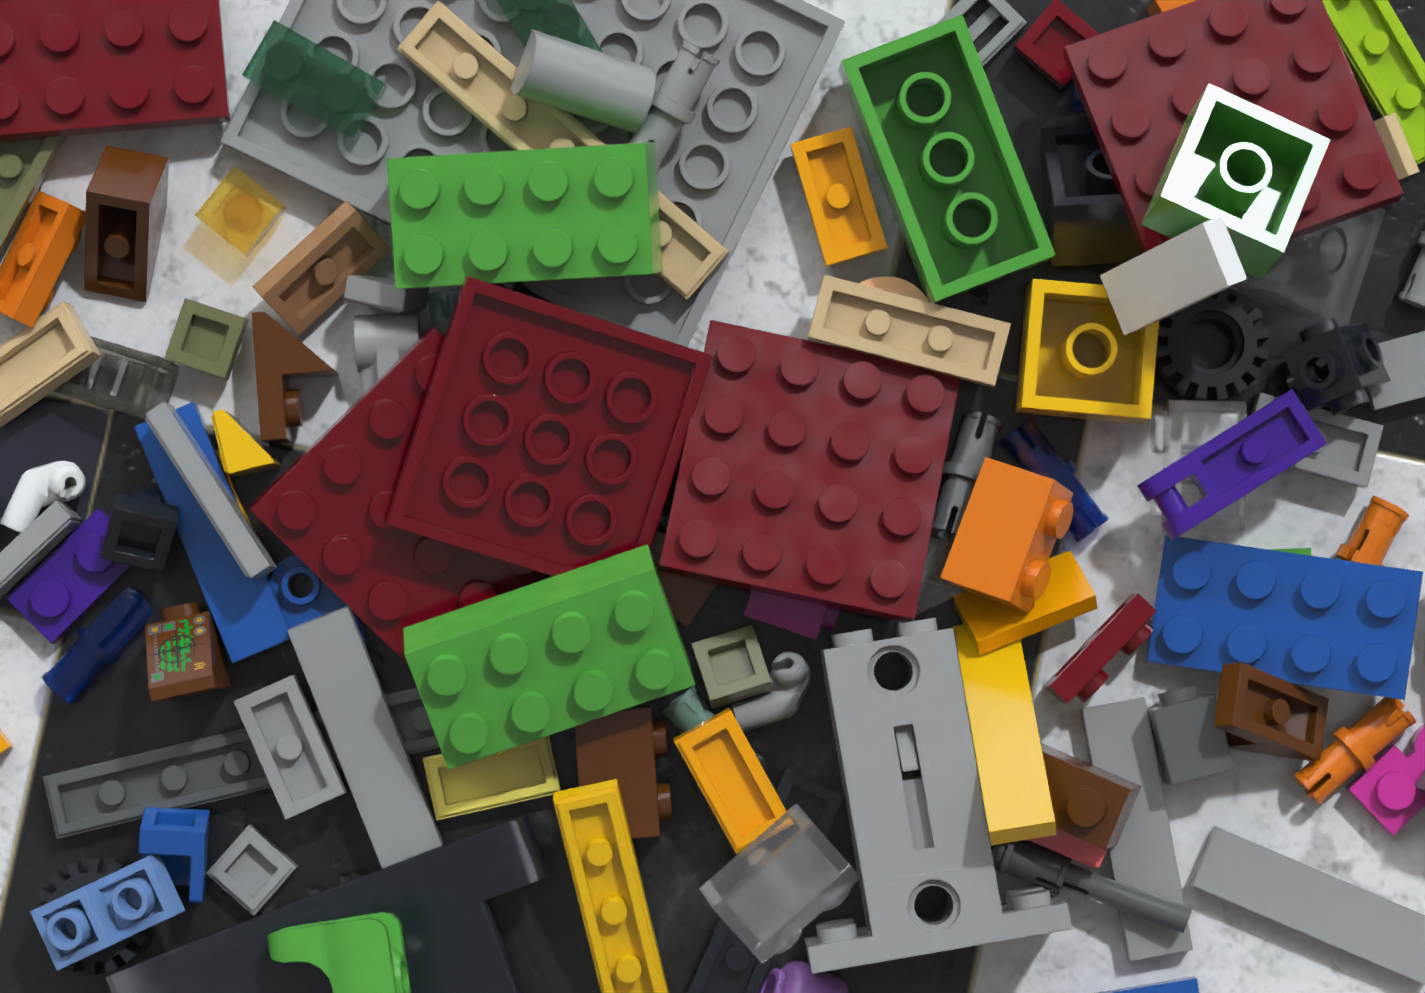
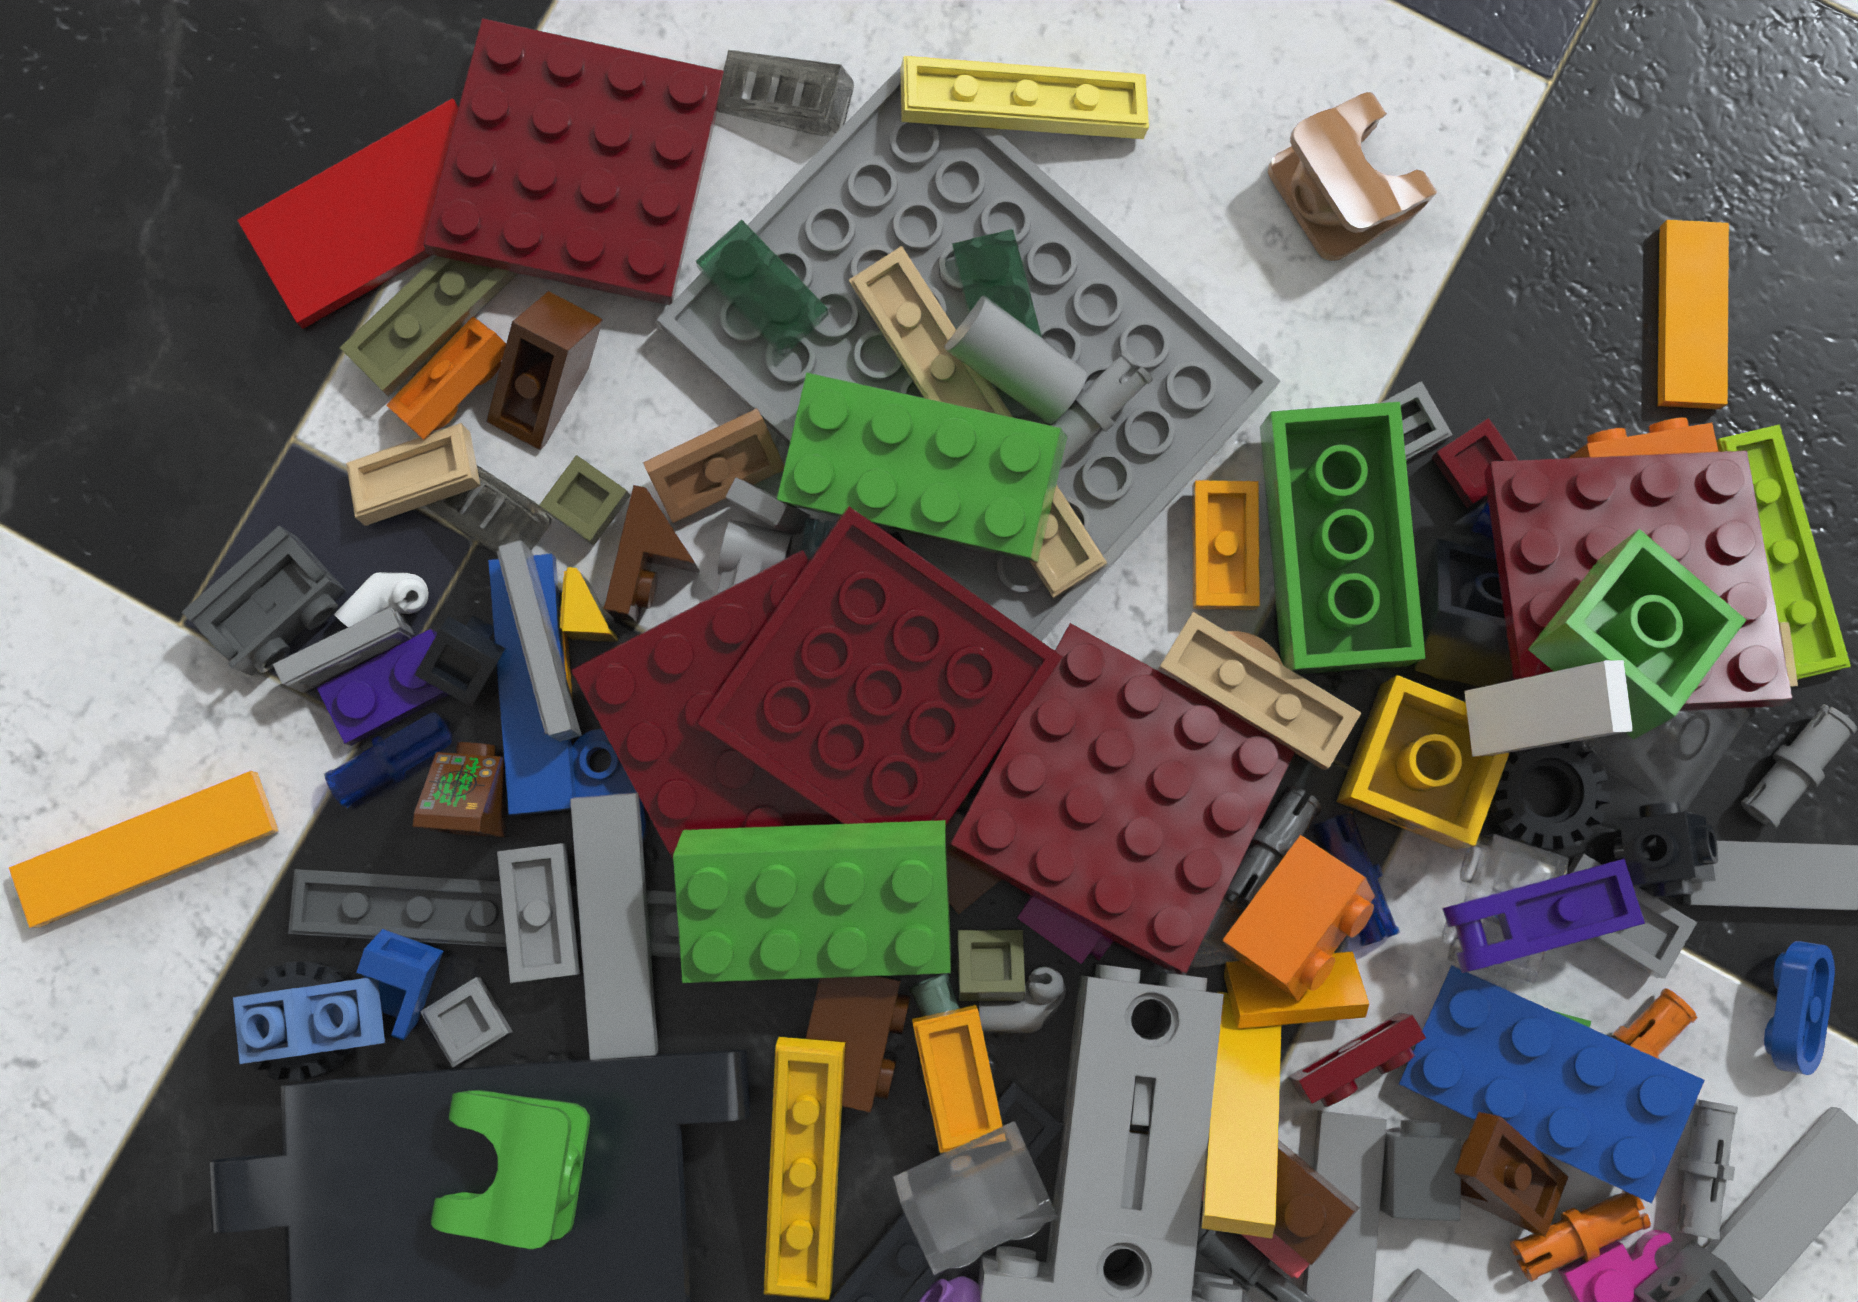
camera: 20 degrees right, 5 degrees down
clear yellow plate [195,165,287,257] -> none
light yellow tile [423,735,562,821] -> none

